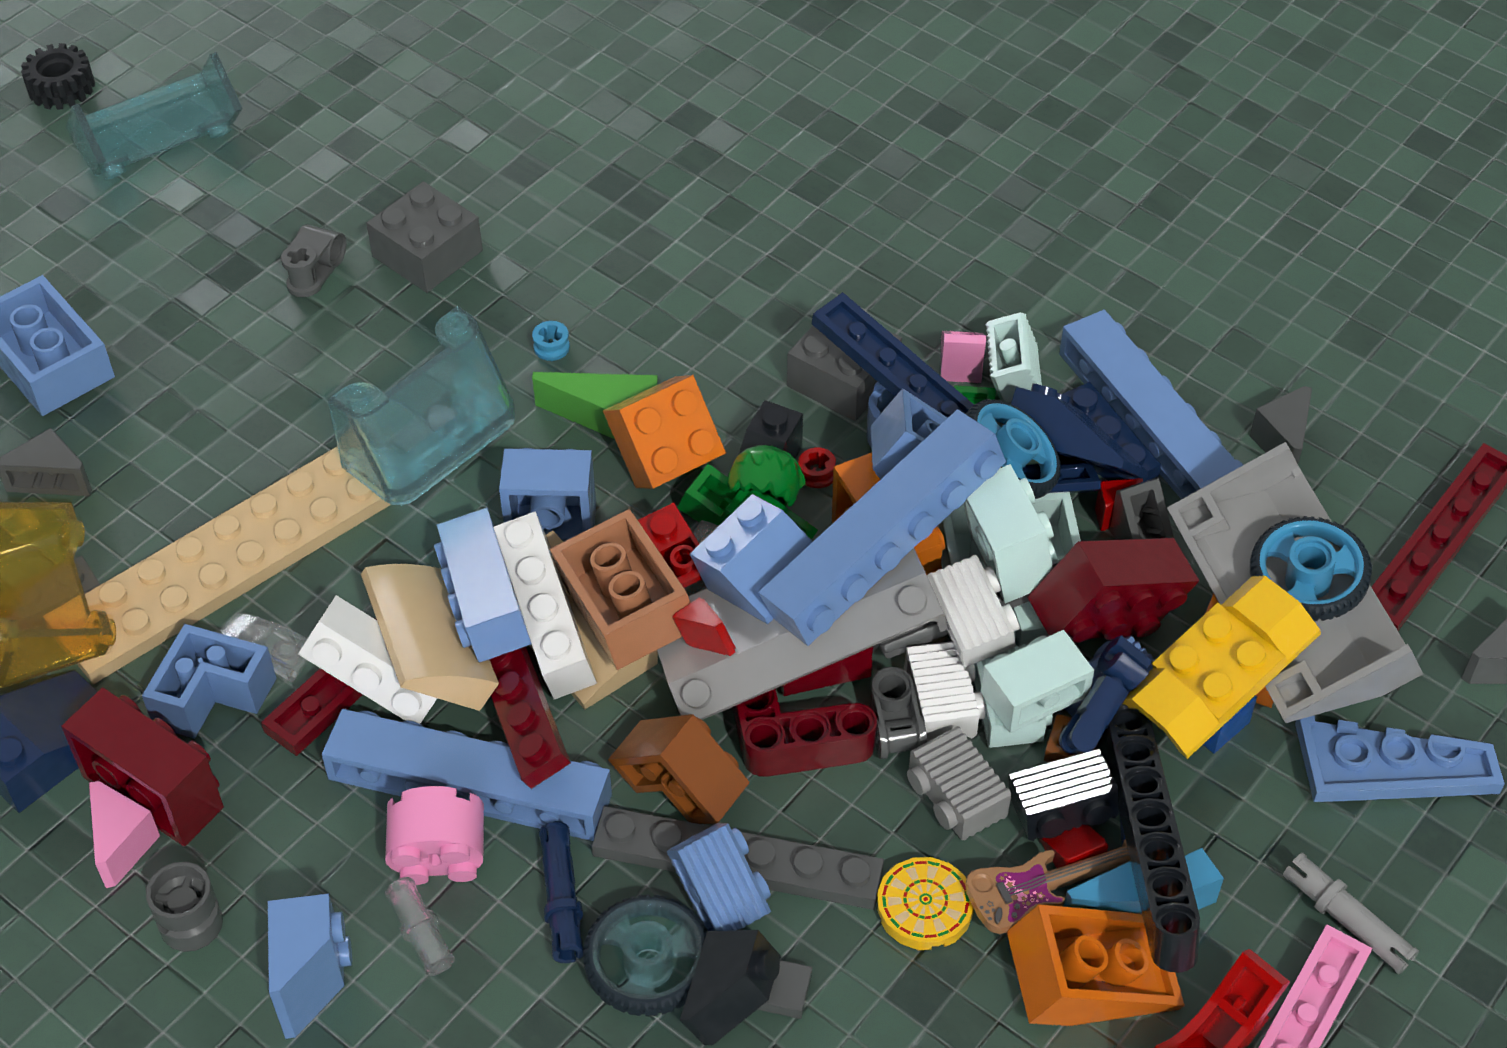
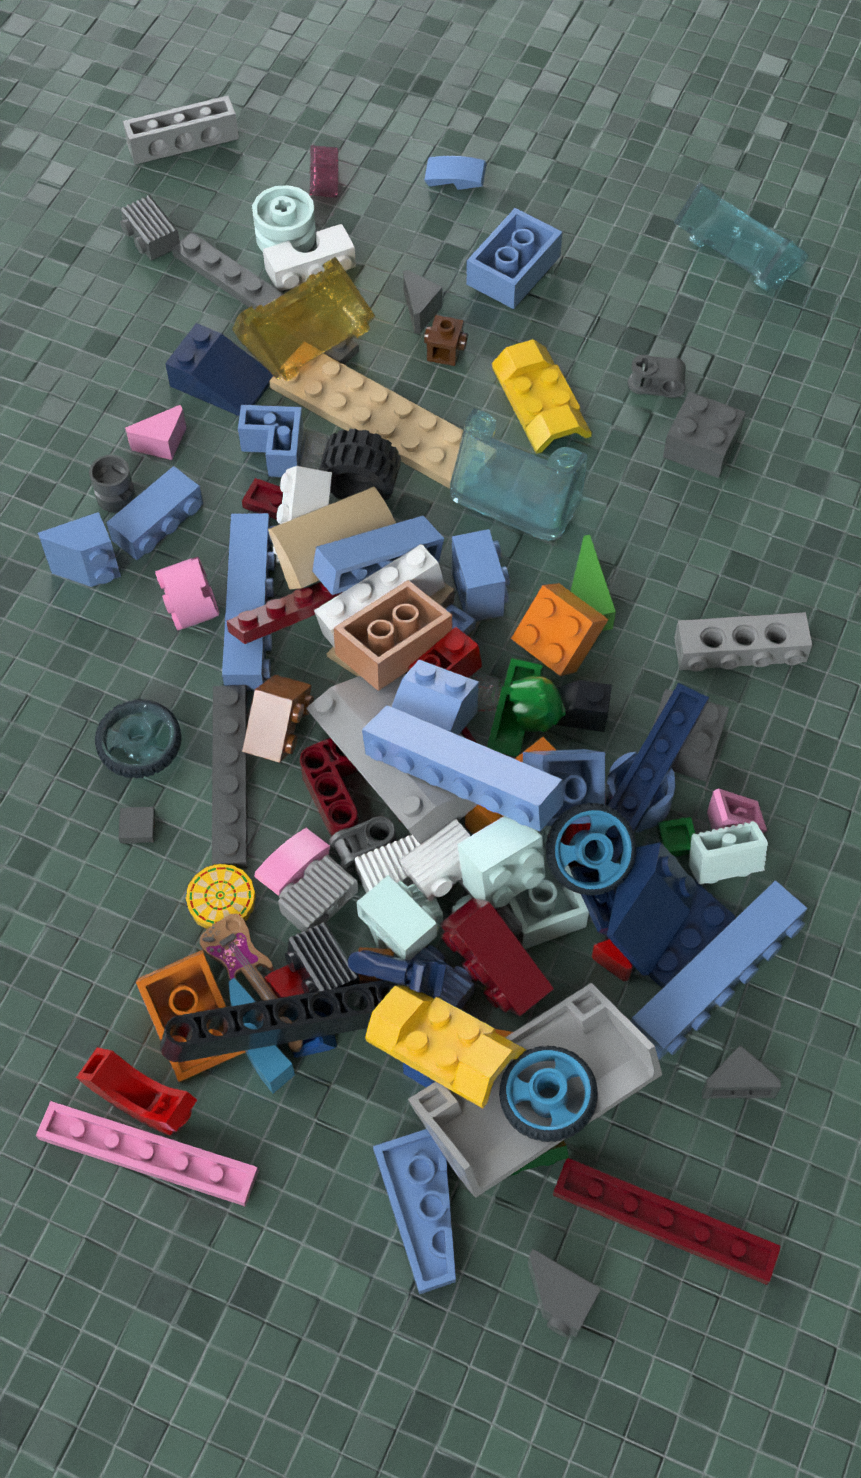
camera: 75 degrees right, 10 degrees up
black tyre [21,43,95,110] -> none
dark red brick [61,687,224,848] -> none
clear pin [385,877,455,976] -> none
dark azure bush [532,321,570,361] -> none
dark blue pin [539,822,584,963] -> none
medium blue brick [667,823,771,931] -> none
red slope [673,597,736,656] -> none
black slope [680,930,781,1045] -> none
red bush [798,447,836,488] -> none
dark grey slope [1109,478,1174,540] -> none
light grey pin [1283,853,1419,975] -> none
none -> medium blue brick [106,466,203,560]
none -> bright pink slope [255,828,330,896]
none -> black tyre [319,429,401,501]
none -> reddish brown brick [424,315,468,366]
none -> yellow piece [492,339,592,454]
none -> light grey brick [674,612,812,672]

